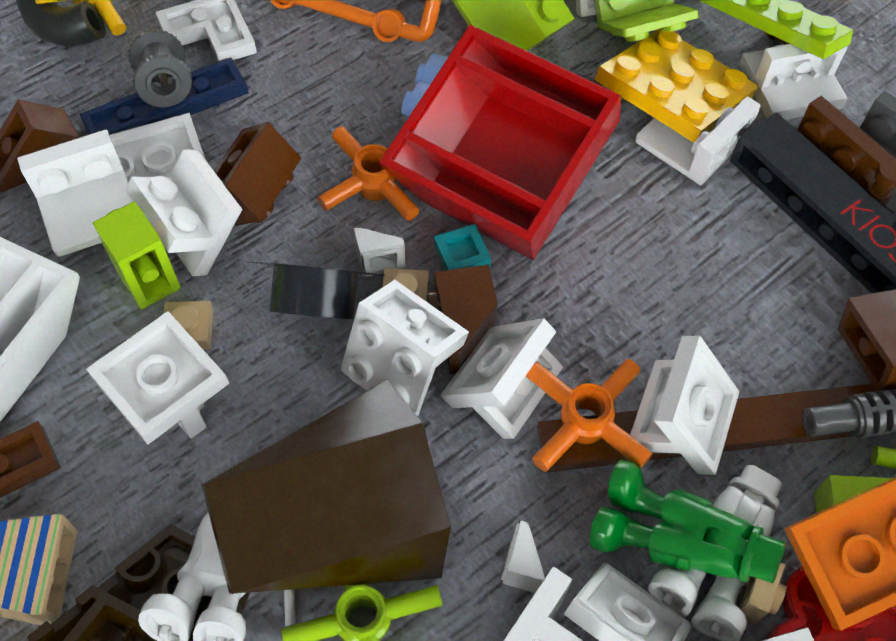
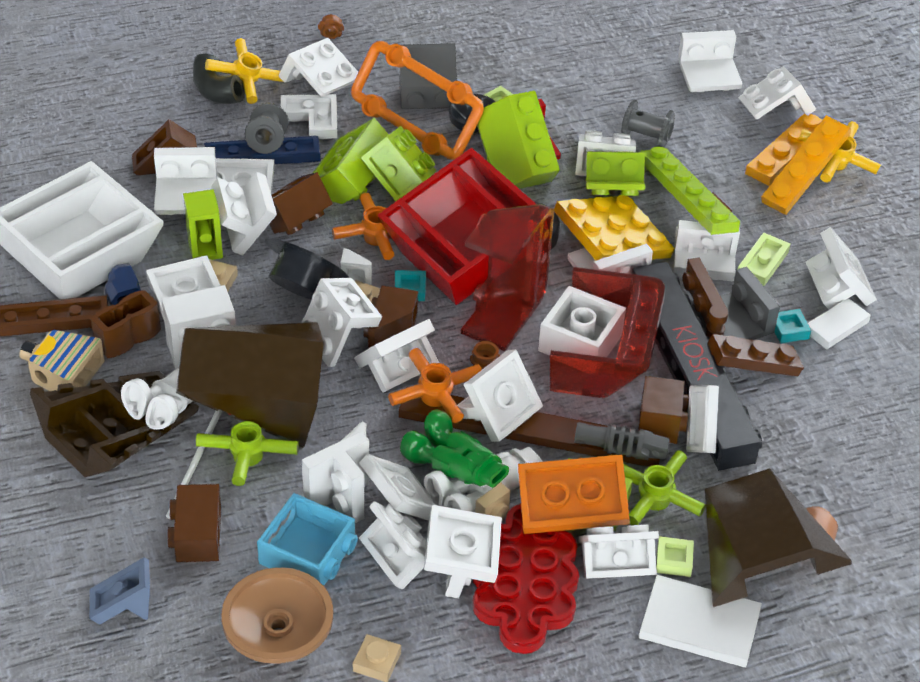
camera: 20 degrees right, 15 degrees down
none -> reddish brown brick [91,290,161,358]
none -> dark blue rock [104,263,141,306]
none -> white brick [161,285,236,369]
none -> lime slope [313,118,389,204]
none -> lime bracket [361,126,436,201]
none -> clear red windscreen [461,204,554,351]
none -> dark orange plate [470,341,500,369]
none -> white brick [538,286,626,374]
none -> clear red windscreen [550,267,665,398]
none -> yellowish green plate [738,233,791,286]

